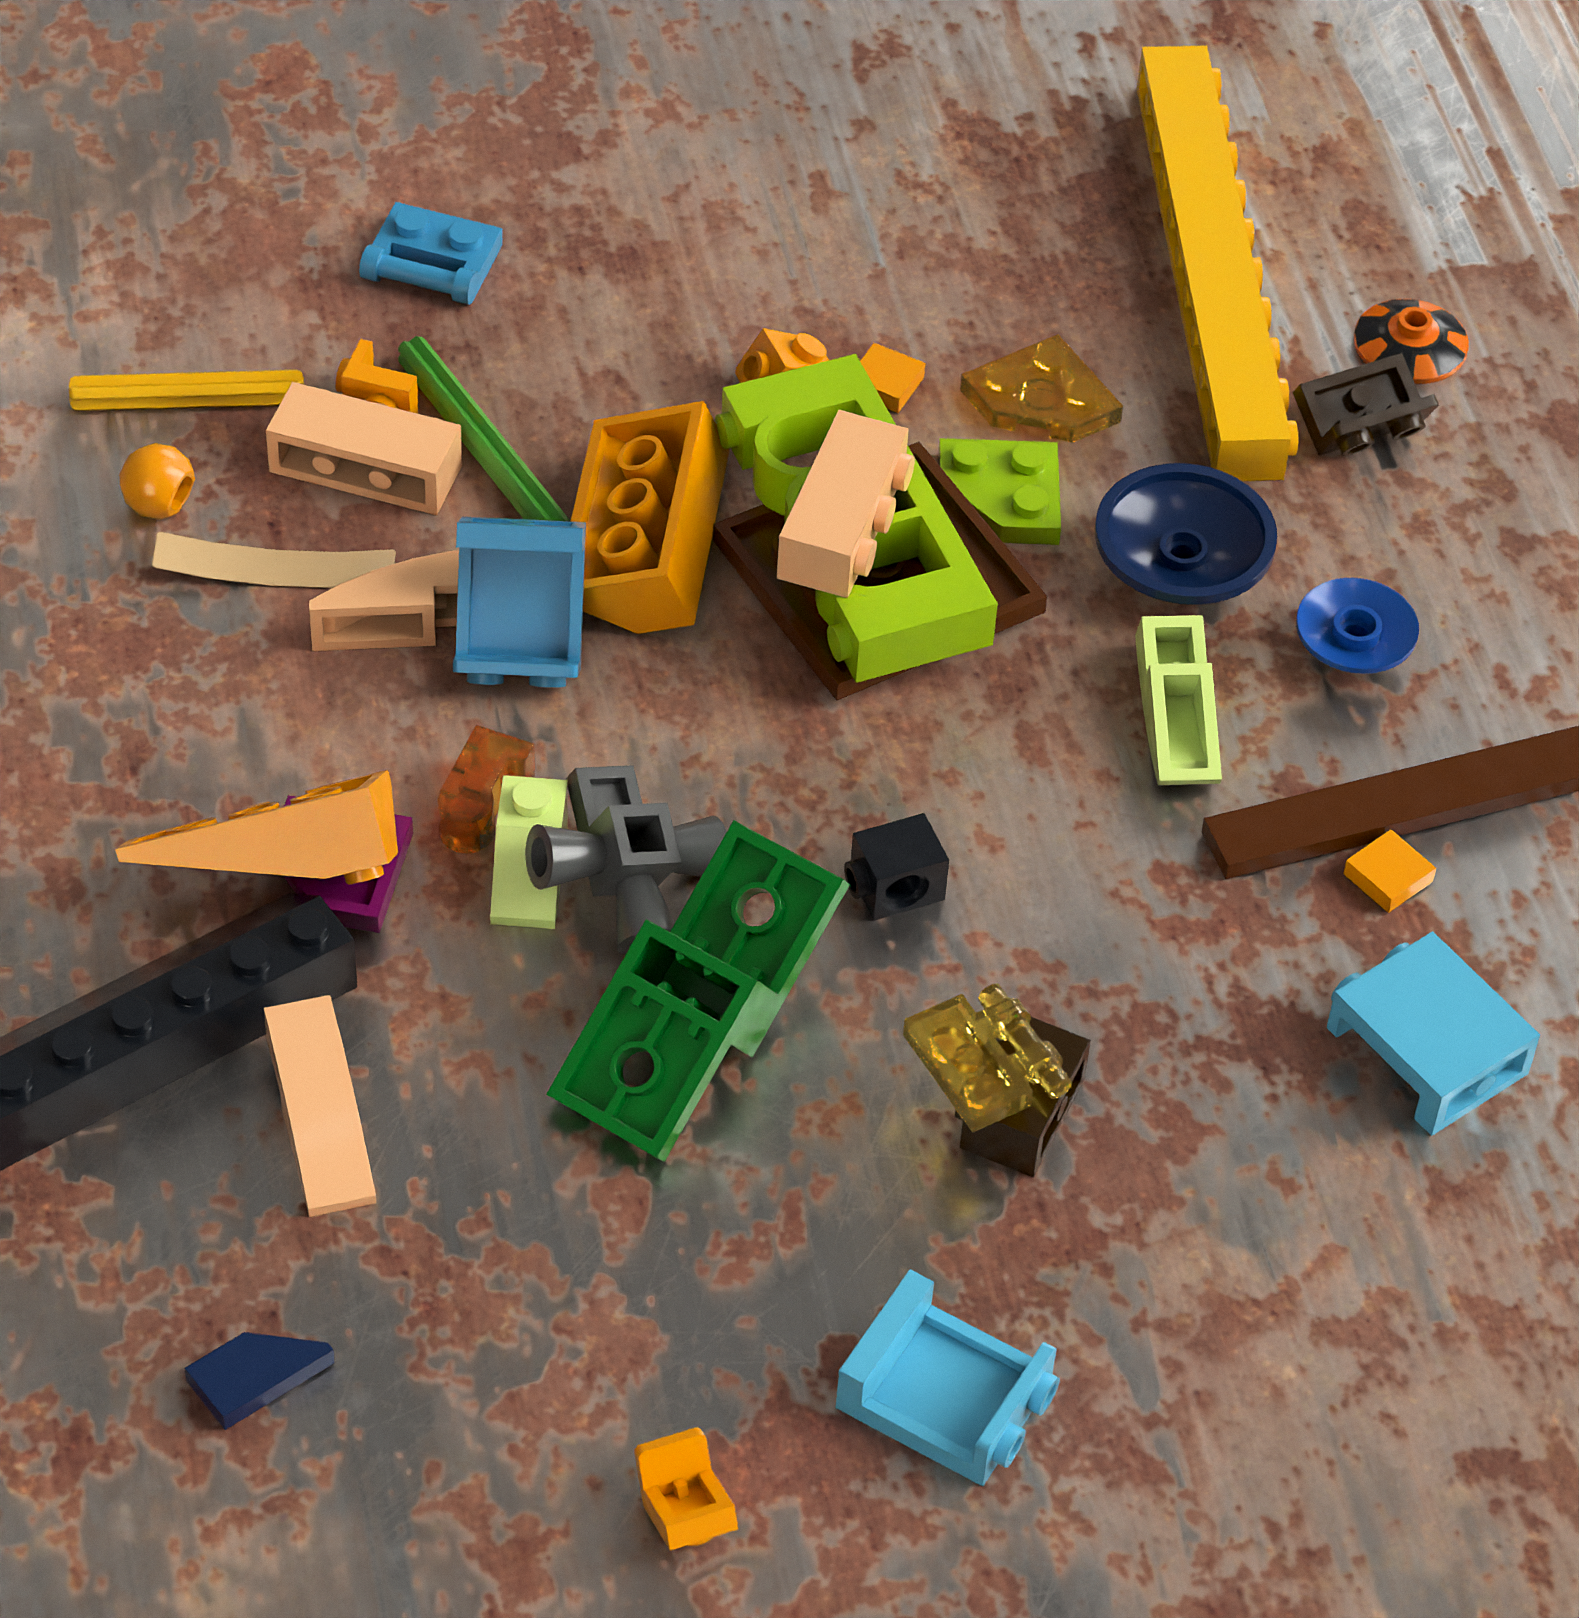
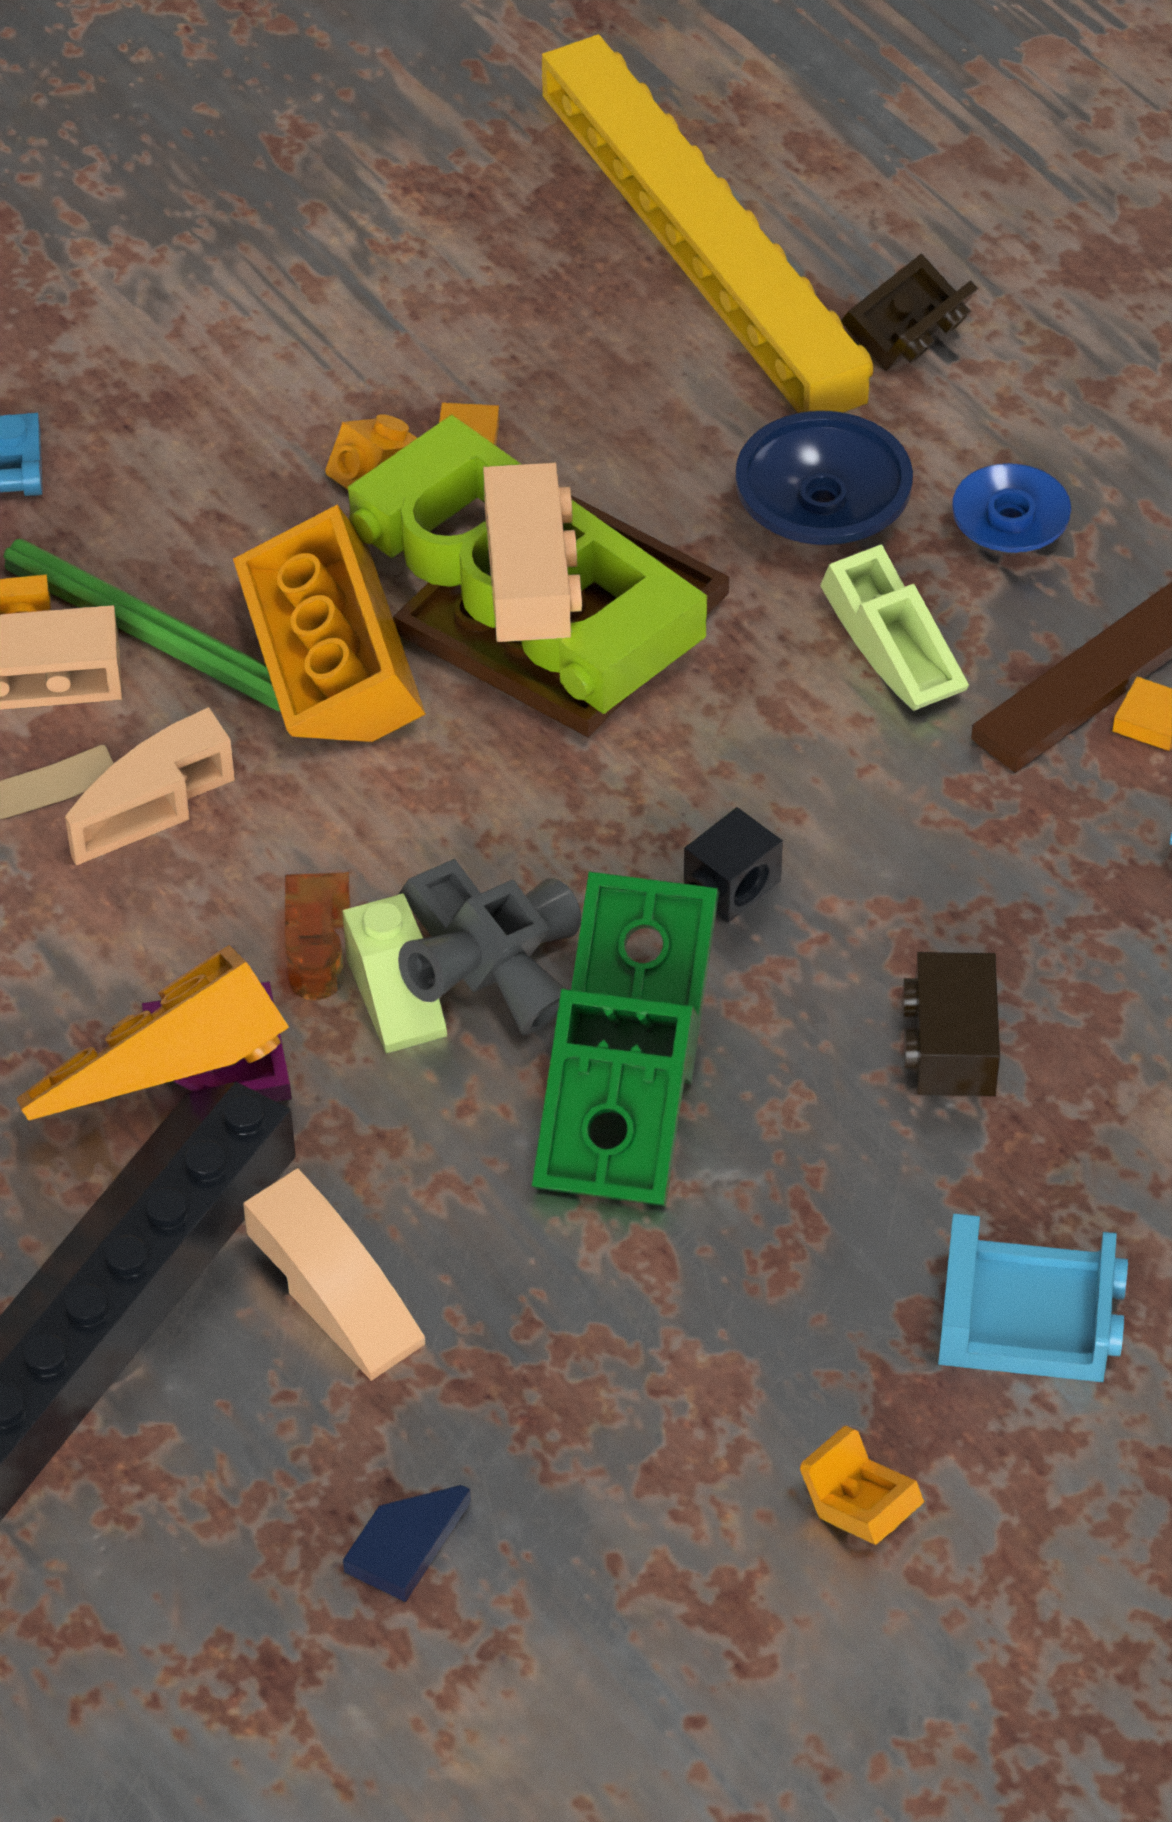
camera: 20 degrees left, 0 degrees up
dark azure panel [453,516,586,687] -> none
clear yellow plate [903,984,1072,1132] -> none
lime plate [938,438,1061,545] -> none
clear yellow plate [960,334,1123,443] -> none
dish [1354,299,1469,384] -> none

